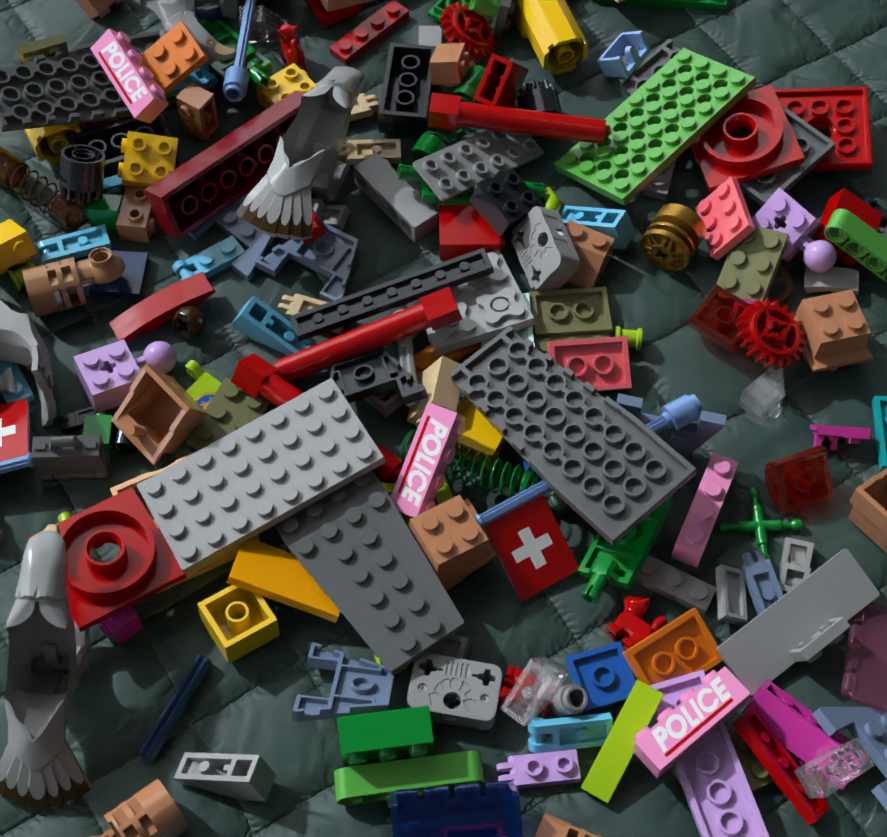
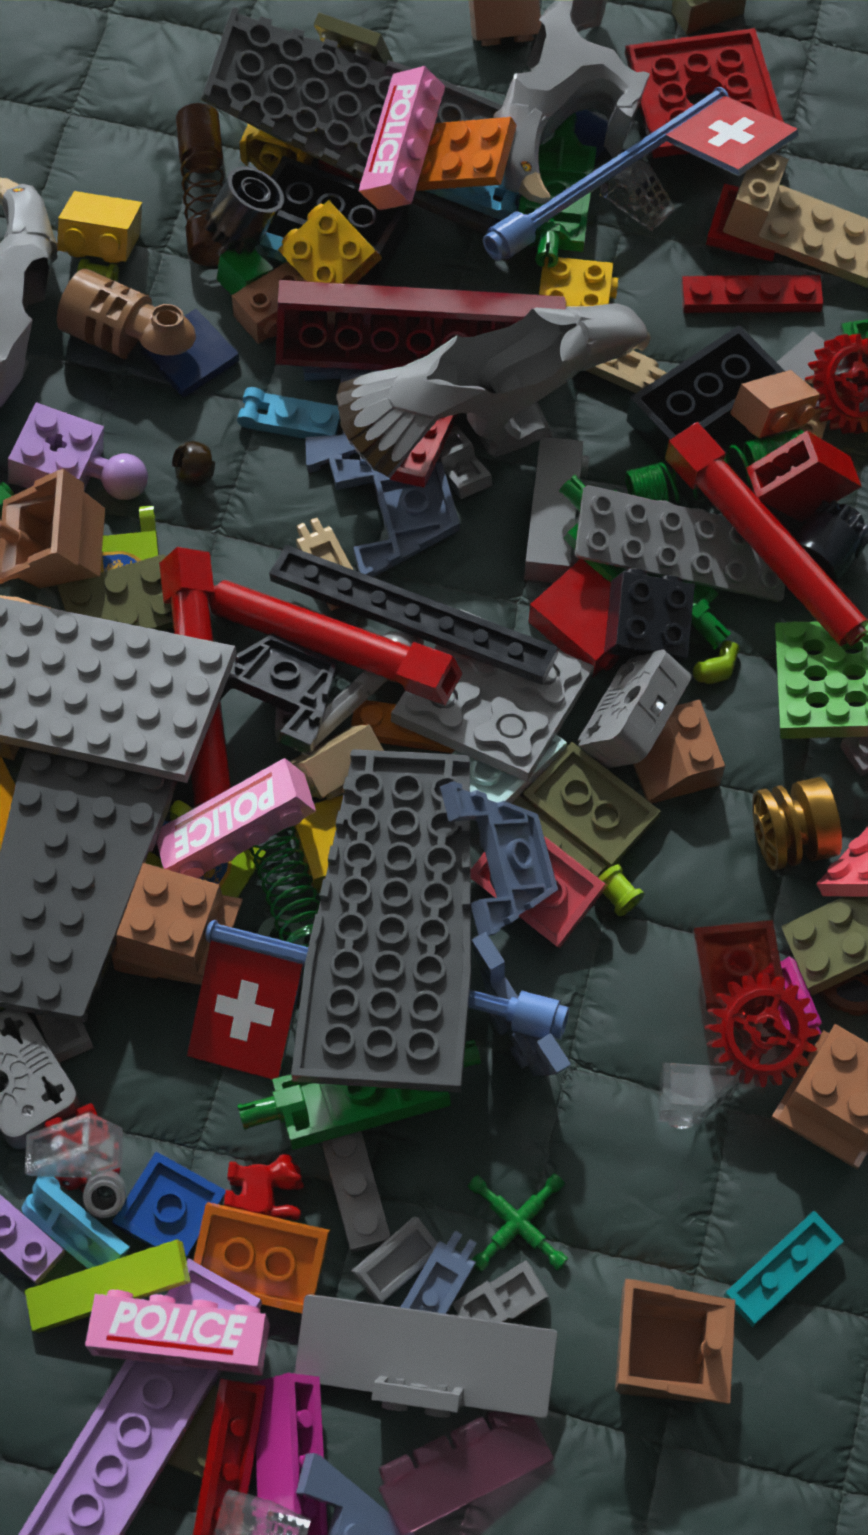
camera: 45 degrees right, 5 degrees up
medium azure plate [37,224,112,265] -> none
slope [109,272,216,344] -> none
nougat brick [176,82,220,141] -> none
medium azure slope [231,295,317,356] -> none
red animal [277,24,307,71] -> none
tan hinge [337,139,401,165] -> none
medium azure slope [559,205,636,250] -> none
bright pink brick [671,453,739,568] -> none
clear red brick [764,445,834,515] -> none
dark pink plate [810,424,871,450] -> none
none -> sand blue wing [440,782,558,936]

